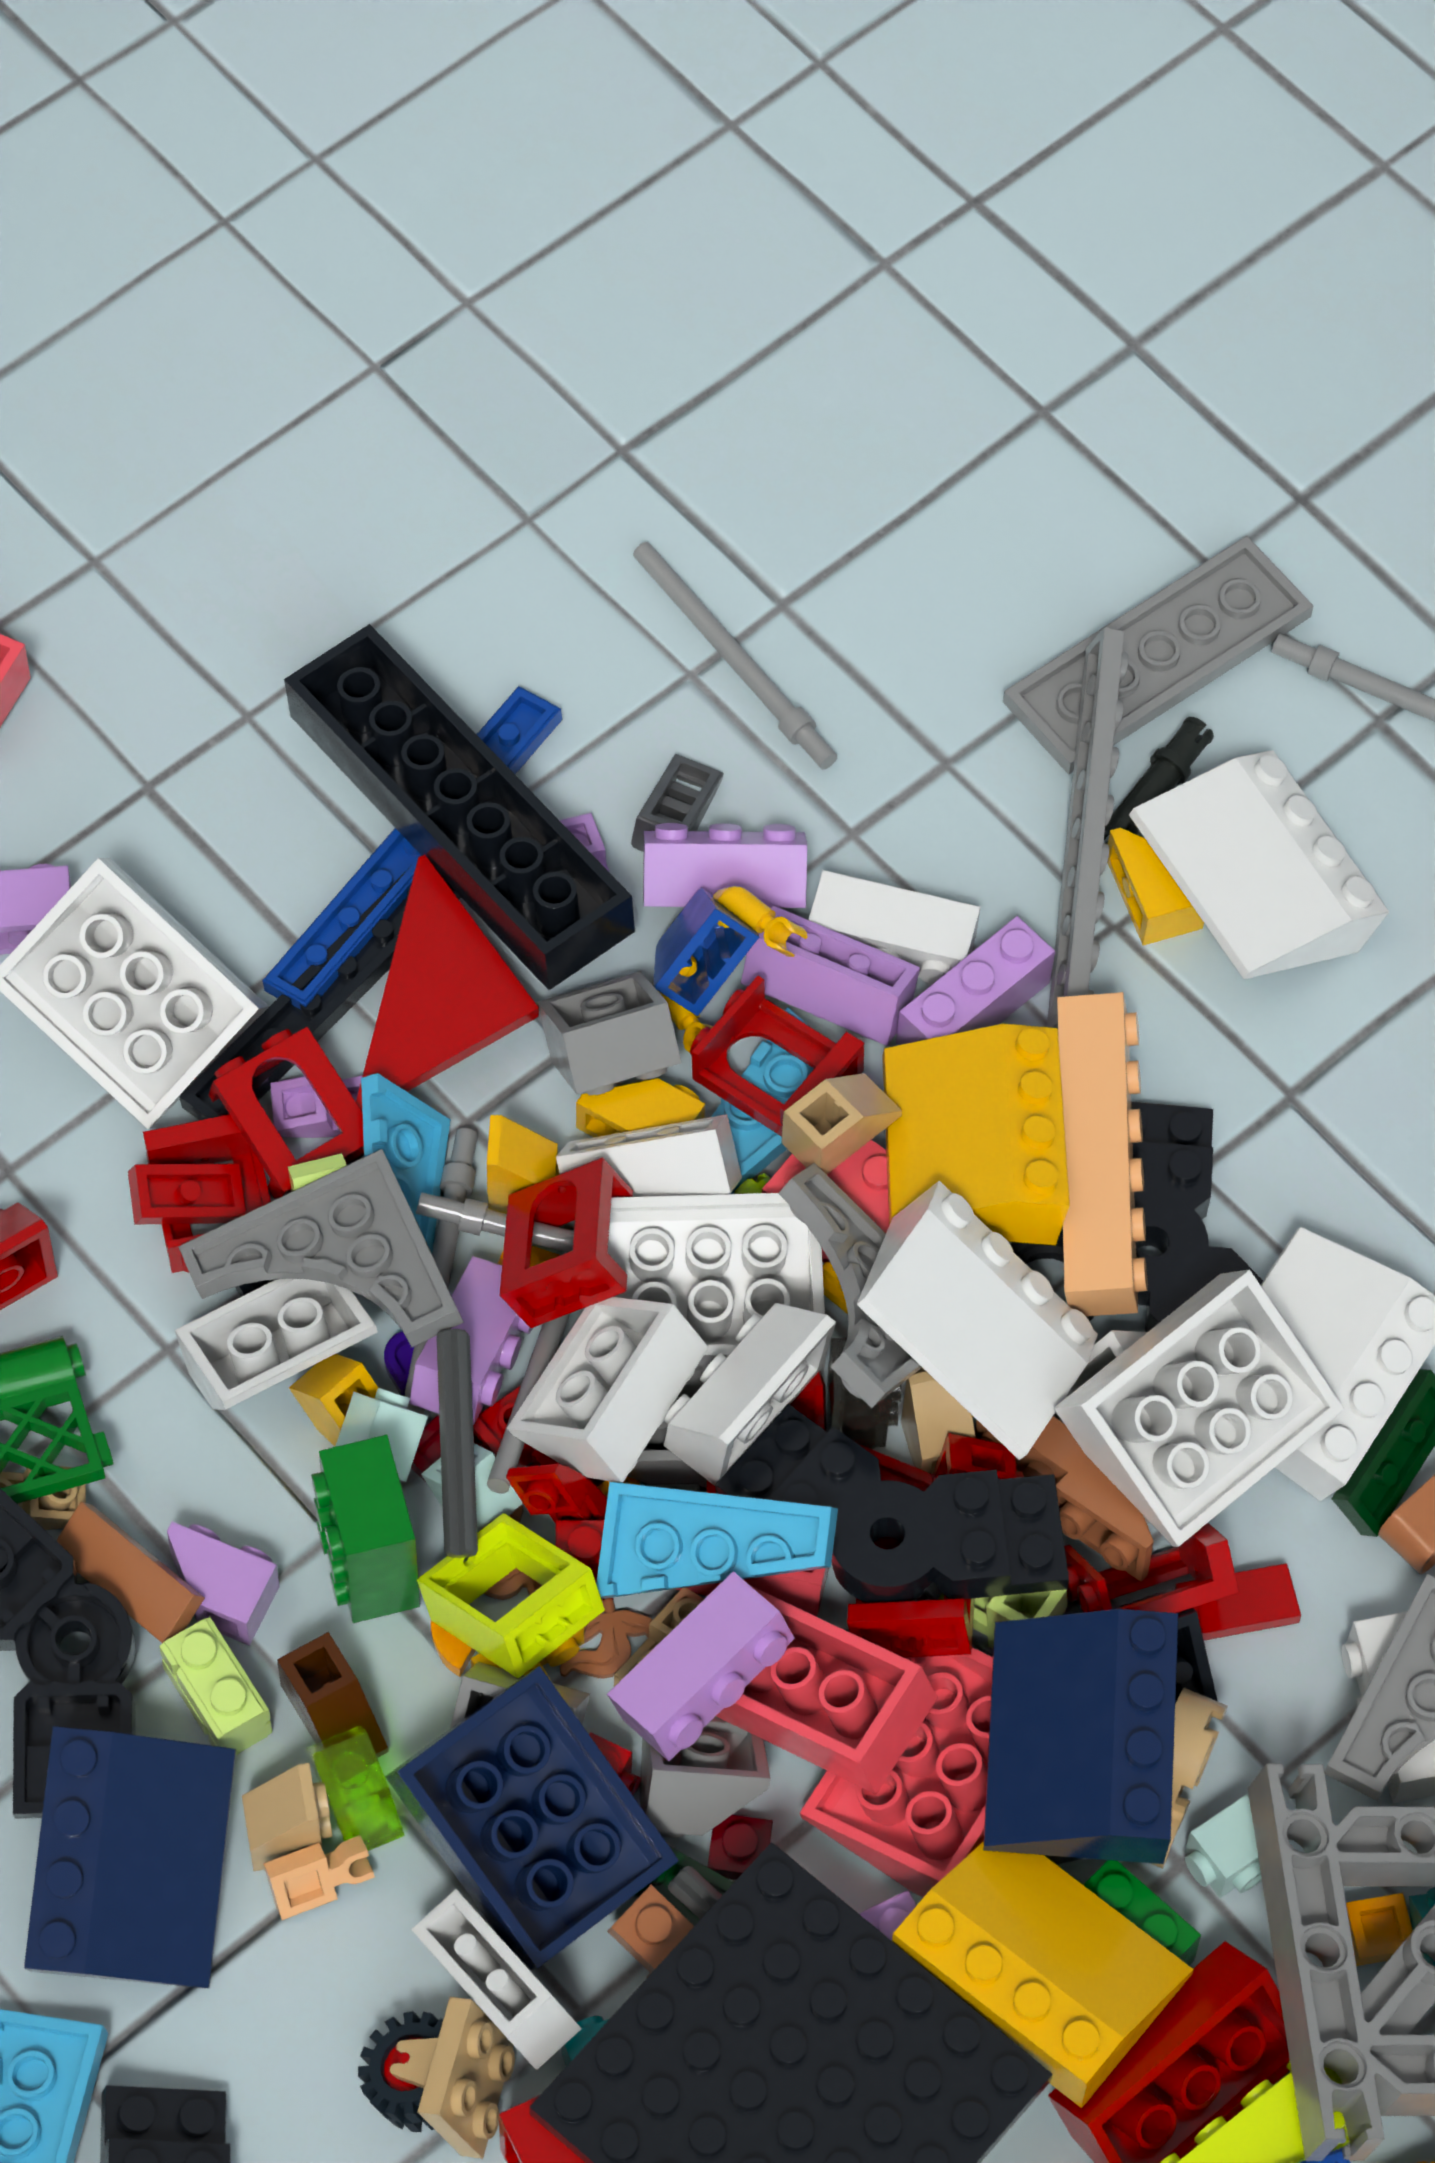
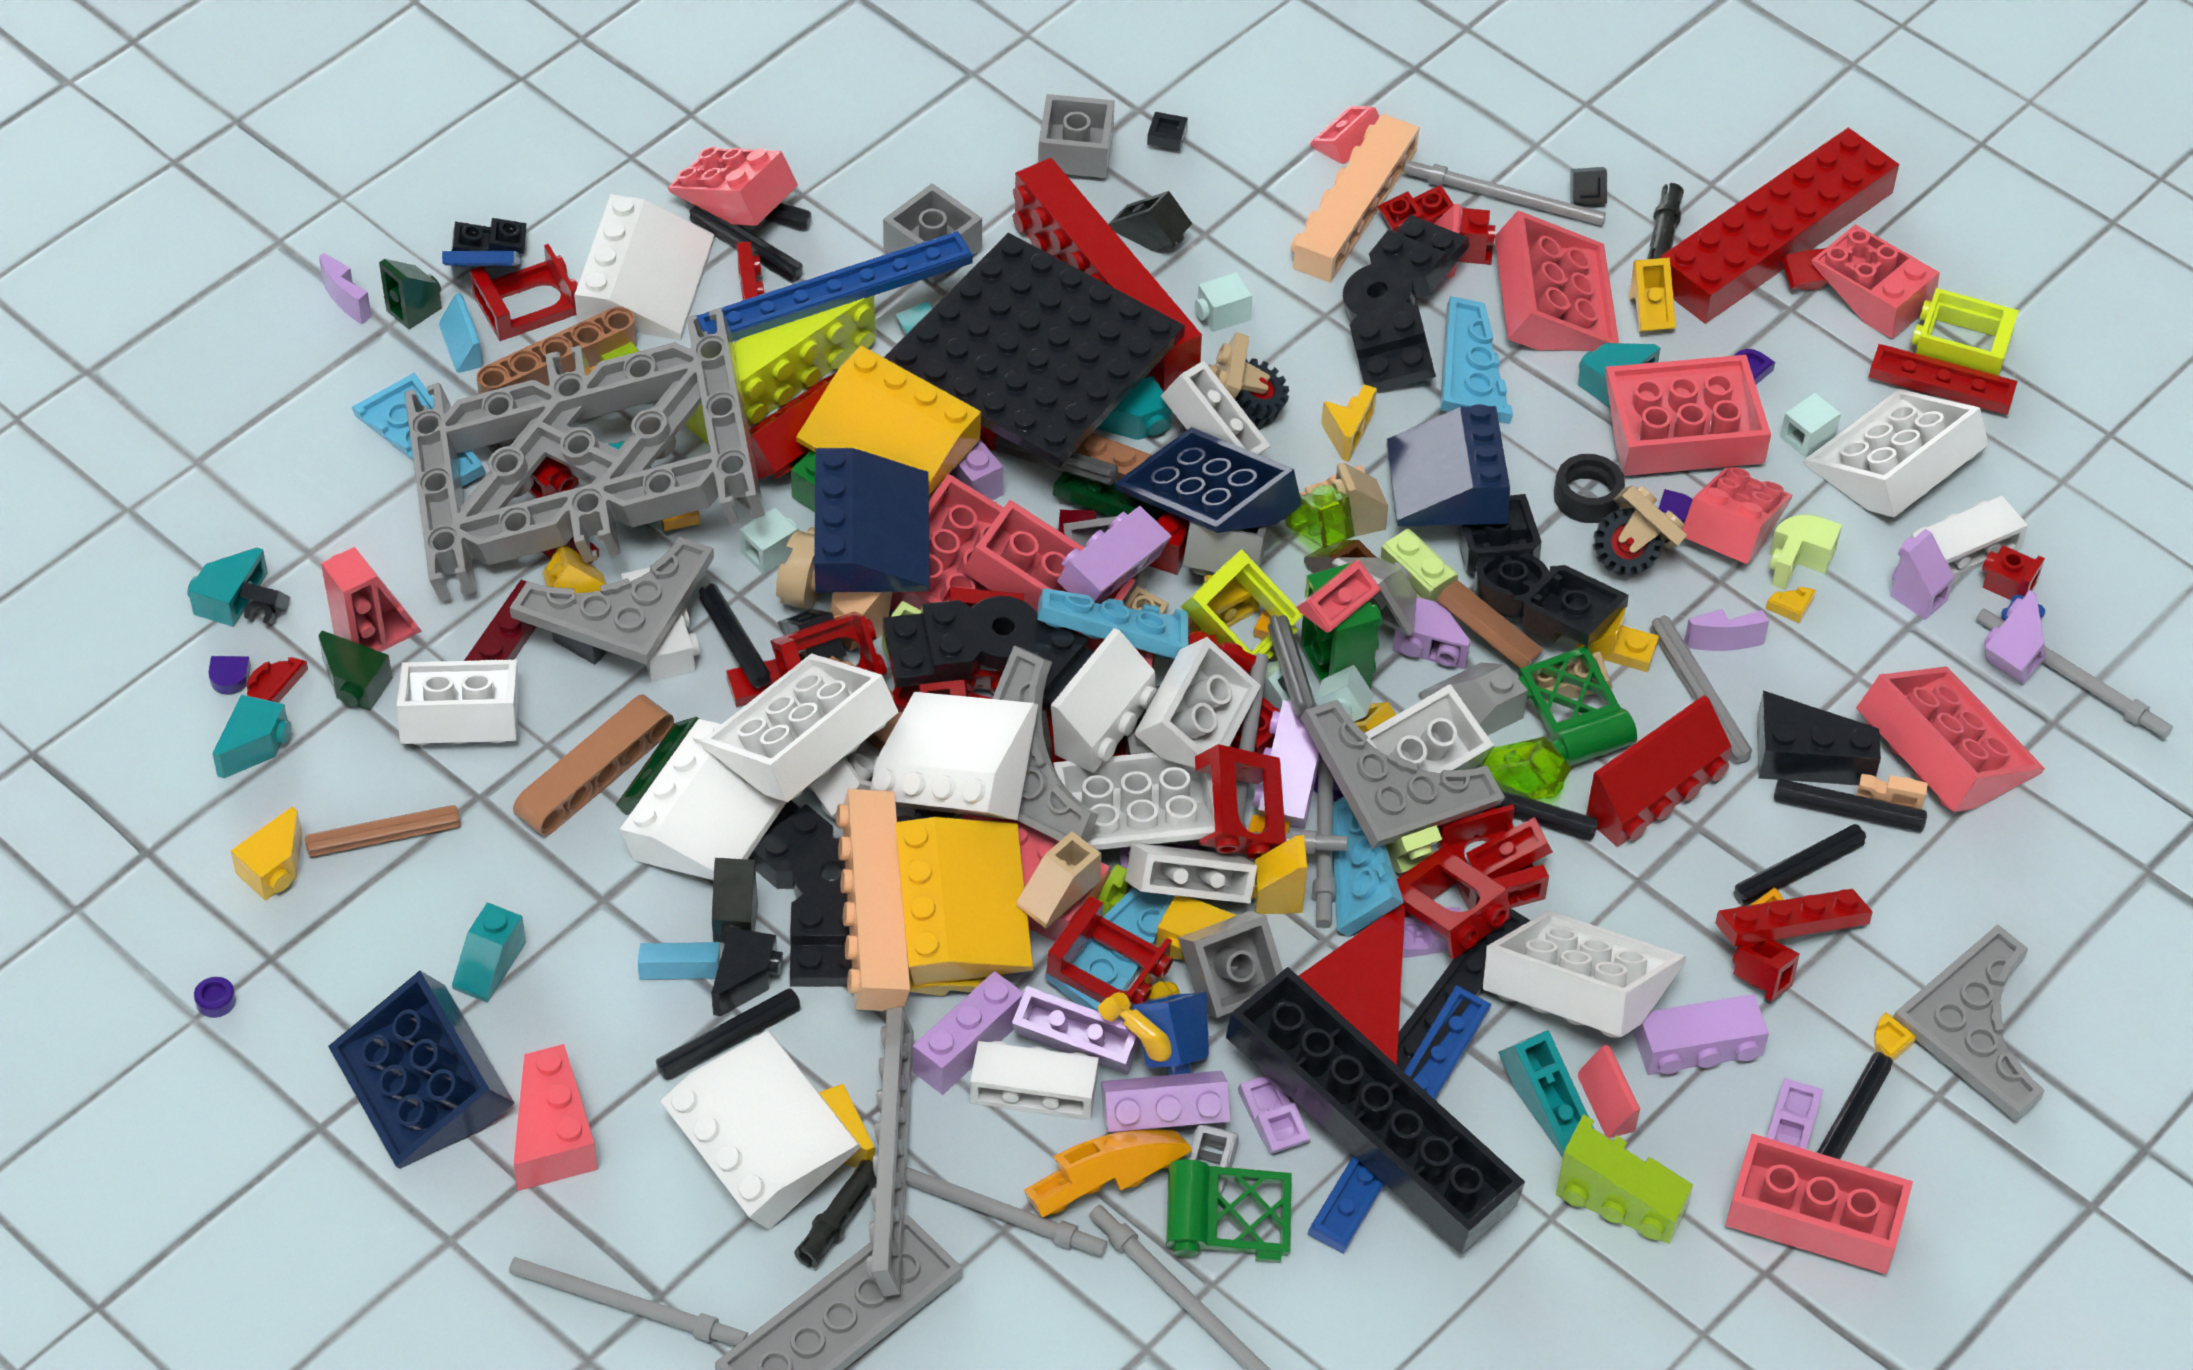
camera: 175 degrees right, 10 degrees down
none -> medium azure slope [638,942,720,980]
none -> black axle [656,989,800,1080]
none -> black axle [699,583,771,689]
none -> pearl dark grey slope [711,857,758,944]
none -> black slope [711,927,783,1016]
none -> light grey bar [906,1167,1108,1257]
none -> light orange slope [1024,1129,1192,1218]
none -> green piece [1166,1159,1292,1263]
none -> coral slope [1296,559,1381,633]
none -> yellow slope [1321,384,1377,462]
none -> light grey slope [1332,557,1417,636]
none -> light grey slope [1418,662,1528,736]
none -> clear neon green slope [1480,736,1572,800]
none -> black axle [1495,790,1598,840]
none -> teal slope [1498,1030,1594,1158]
none -> lime wedge [1555,1114,1693,1244]
none -> coral slope [1578,1044,1640,1138]

